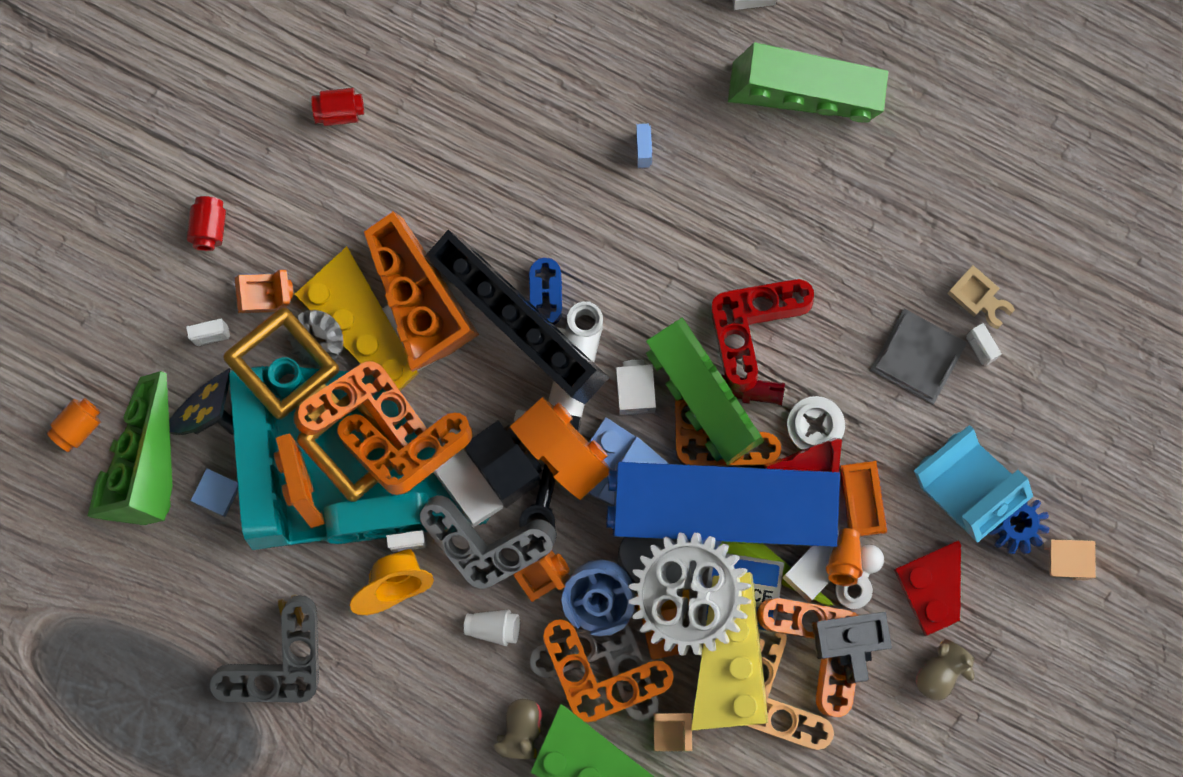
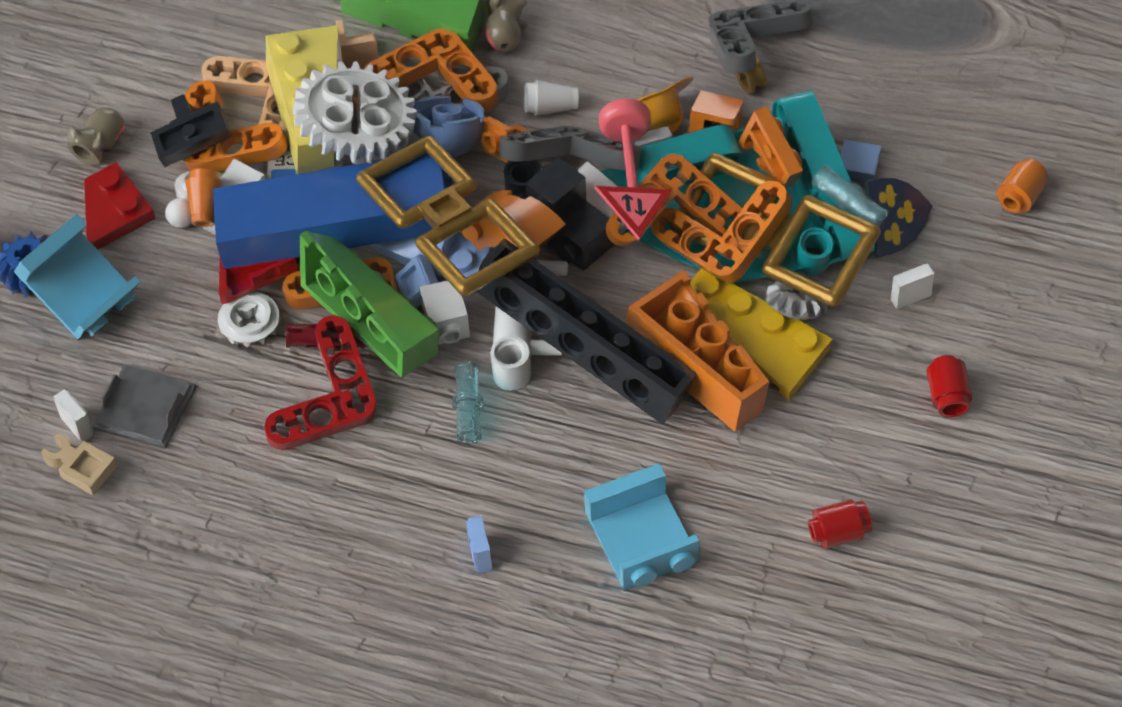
camera: 170 degrees right, 25 degrees down
bright green wedge [87,371,173,525] -> none
orange bracket [234,269,293,313] -> none
blue beam [529,258,562,325] -> none
bright green wedge [728,42,889,123] -> none
orange tile [839,461,887,537] -> none
none -> pearl gold bar [356,136,540,296]
none -> light blue tile [395,254,438,308]
none -> clear light blue pin [452,362,484,444]
none -> medium azure panel [584,463,699,590]
none -> coral piece [595,99,672,241]
none -> orange panel [688,90,744,133]
none -> clear light blue pin [812,165,888,226]

